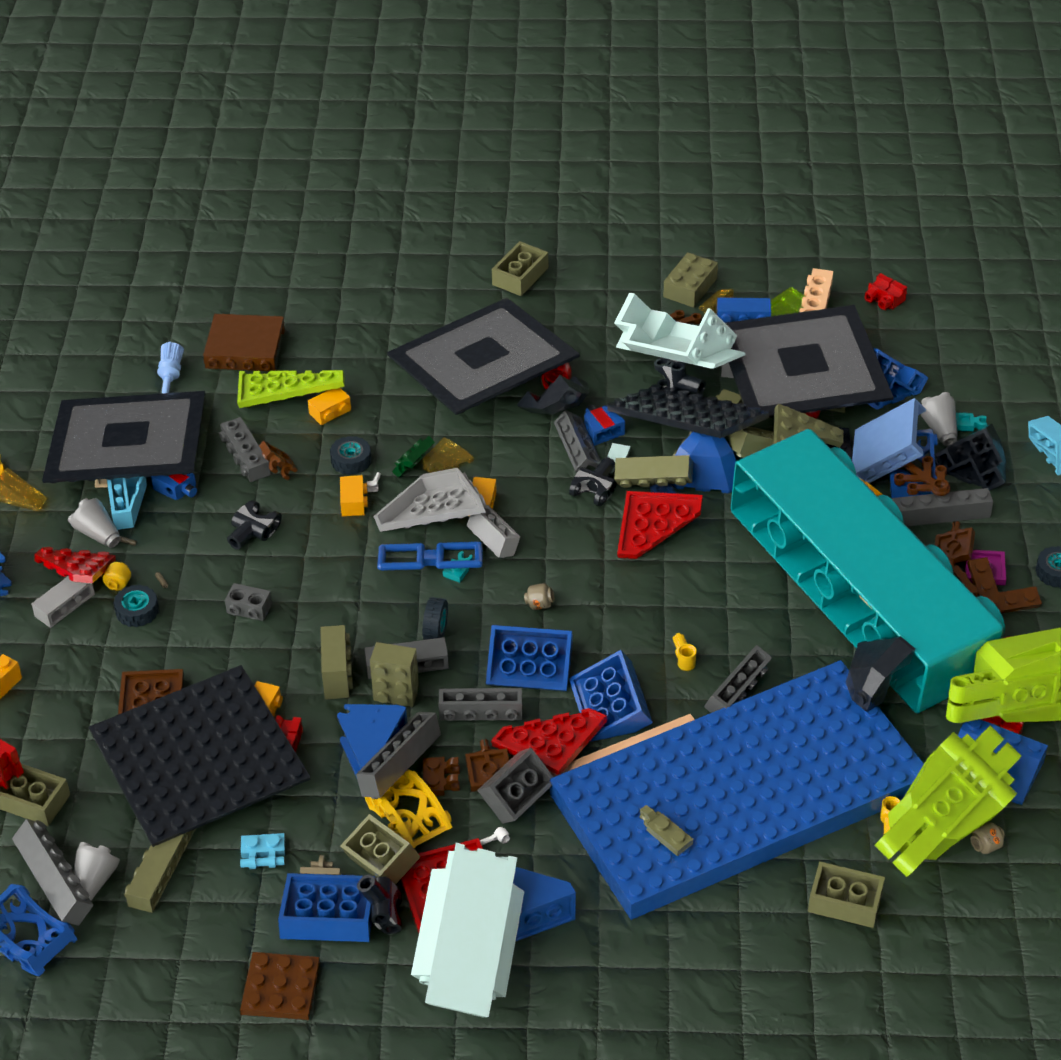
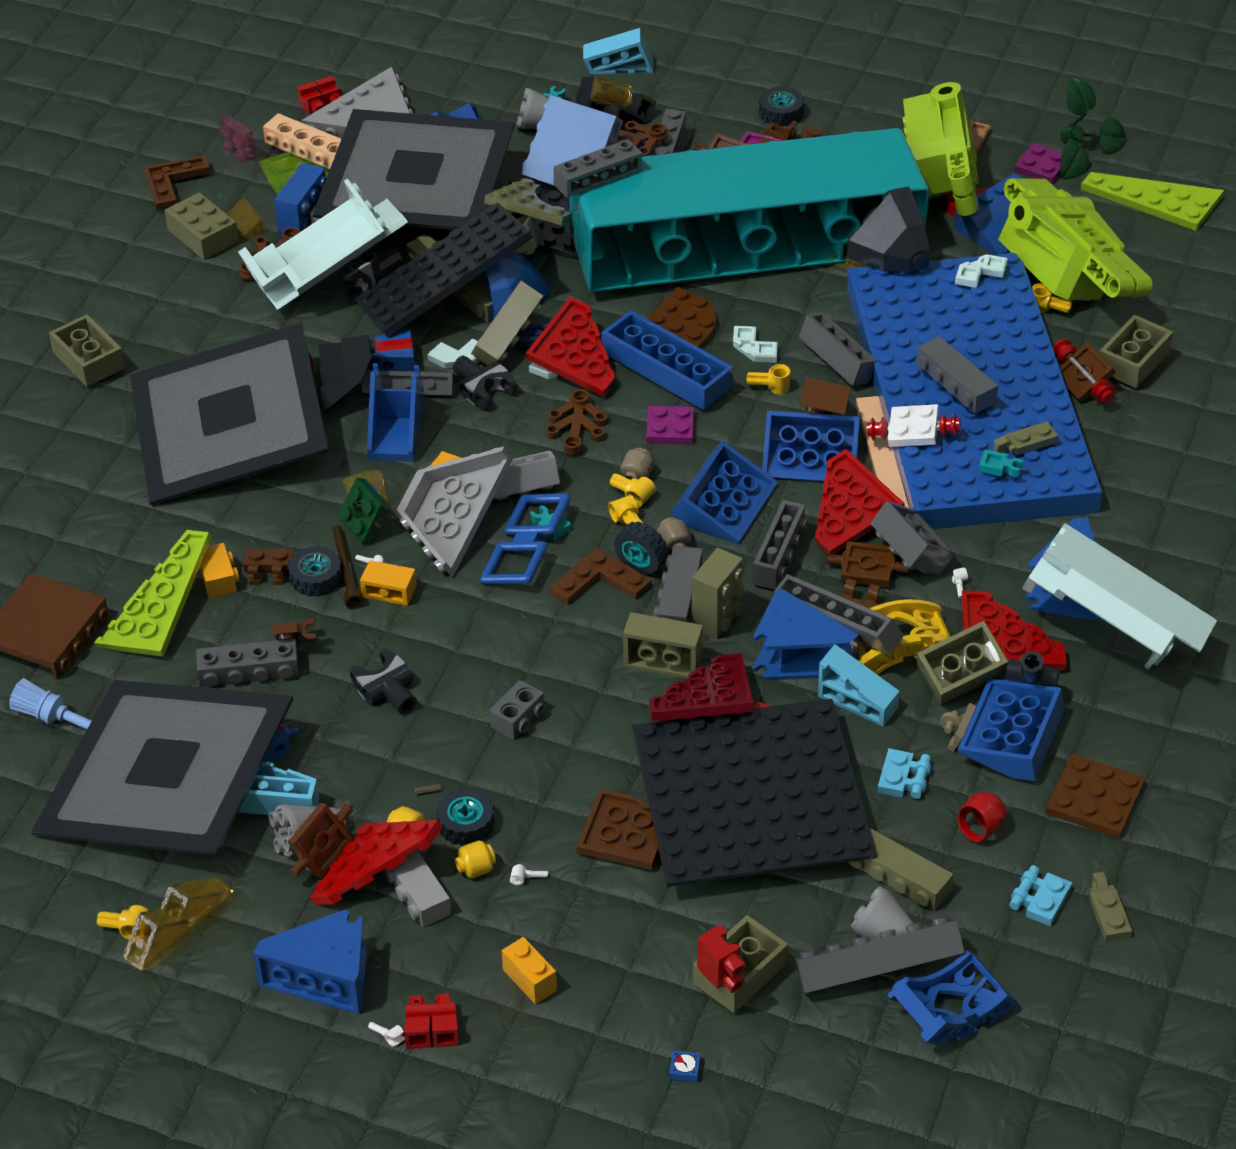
camera: 70 degrees left, 0 degrees up
none -> reddish brown plate [144,155,210,210]
none -> clear pink plate [220,114,255,163]
none -> reddish brown plate [243,548,294,585]
none -> reddish brown plate [288,803,353,878]
none -> light grey piece [301,67,413,139]
none -> dark brown piece [332,525,364,610]
none -> blue ladder [367,364,426,462]
none -> yellow head [455,840,496,879]
none -> white hand [510,864,548,885]
none -> reddish brown plant [546,389,607,456]
none -> reddish brown plate [549,548,652,605]
none -> dark grey brick [553,139,642,198]
none -> clear yellow slope [591,75,632,108]
none -> blue brick [601,310,734,410]
none -> yellow axle [608,495,642,525]
none -> yellow axle [610,473,656,507]
none -> reddish brown plate [646,287,716,349]
none -> magenta plate [646,406,694,445]
none -> dark red plate [649,653,753,722]
none -> dark tan head [657,517,691,552]
none -> light aqua tile [733,326,778,363]
none -> reddish brown bracket [763,121,798,141]
none -> reddish brown wedge [800,378,851,414]
none -> medium azure wedge [818,644,899,727]
none -> white plate [867,405,961,447]
none -> dark grey brick [917,336,998,413]
none -> light aqua tile [955,254,1008,288]
none -> red helmet [958,792,1007,842]
none -> teal plate [979,449,1023,477]
none -> medium azure plate [1009,865,1072,926]
none -> reddish brown plate [1053,339,1116,405]
none -> olive hinge [1089,872,1132,942]

